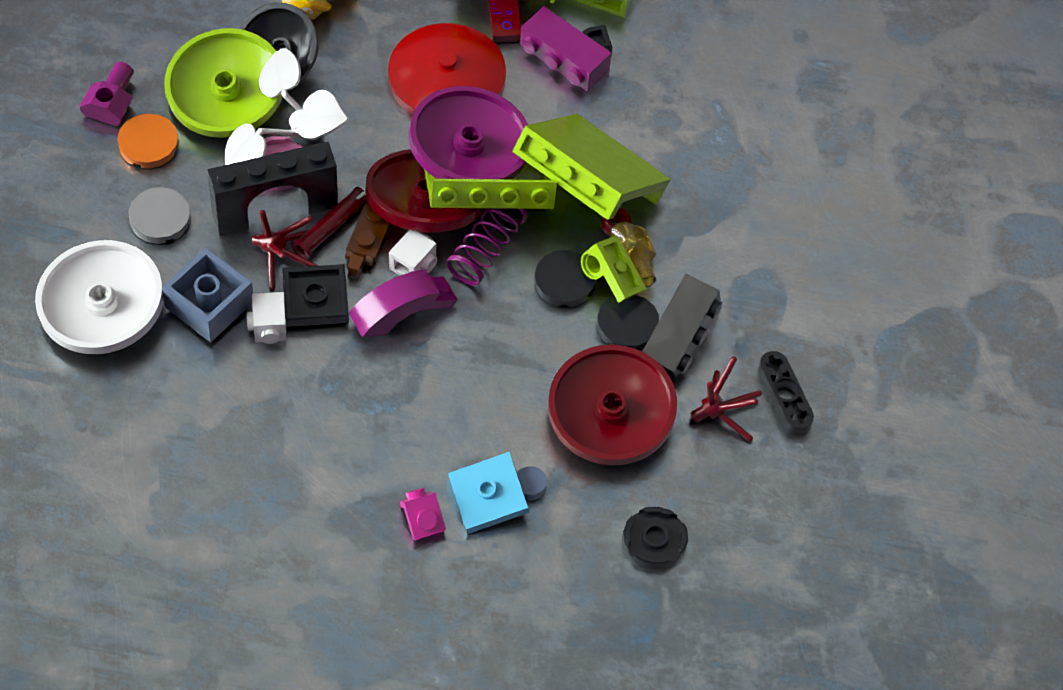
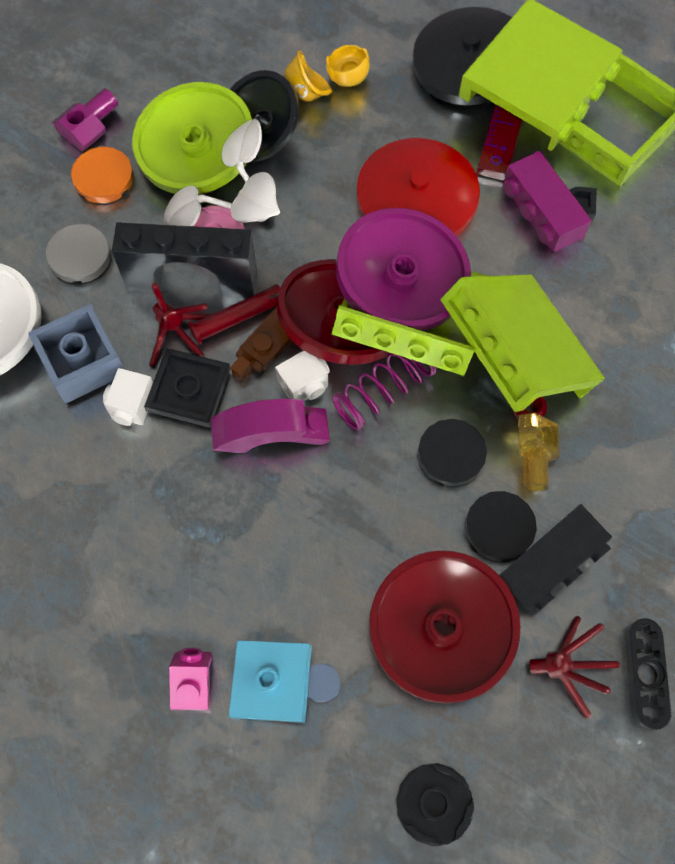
camera: 25 degrees right, 10 degrees up
lime plate [581,234,647,303] -> none

